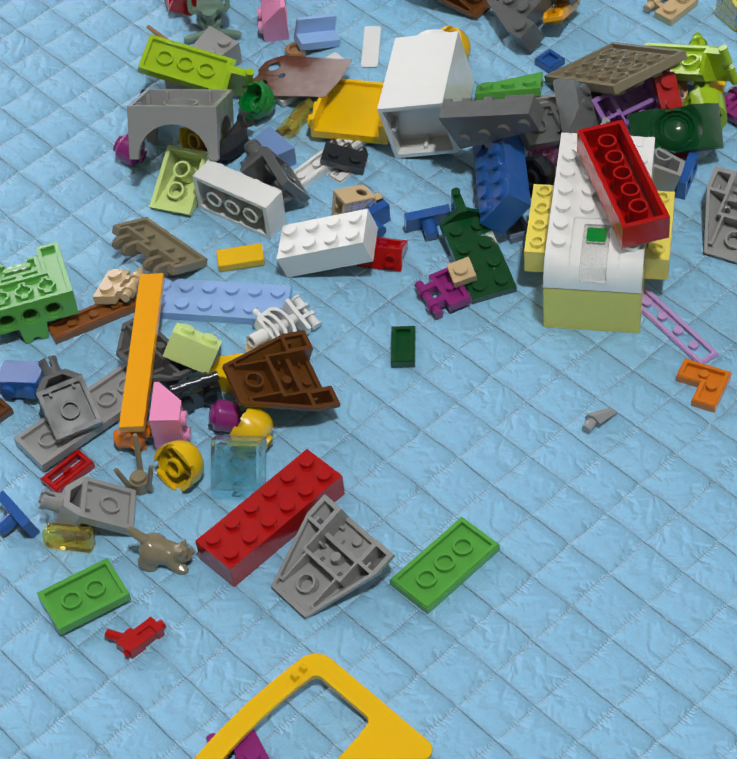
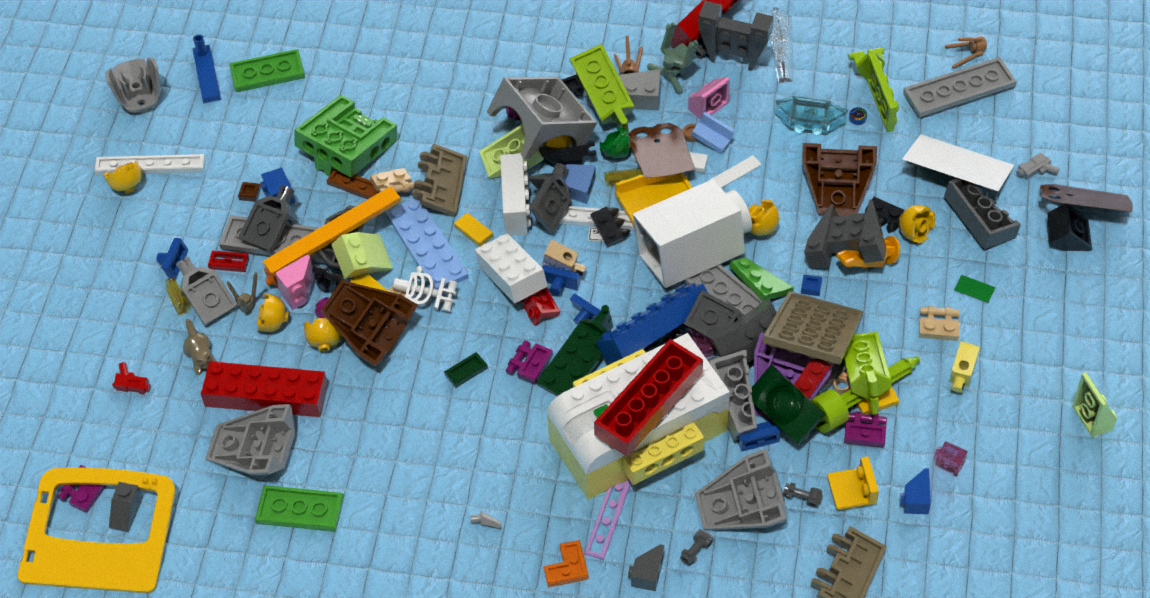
camera: 50 degrees right, 5 degrees up
bright green plate [37,558,131,636] -> none
clear light blue brick [211,435,267,492] -> none
dark grey wedge [438,94,544,149] -> none
tan plate [447,257,477,288] -> none
none -> dark grey slope [109,482,143,532]

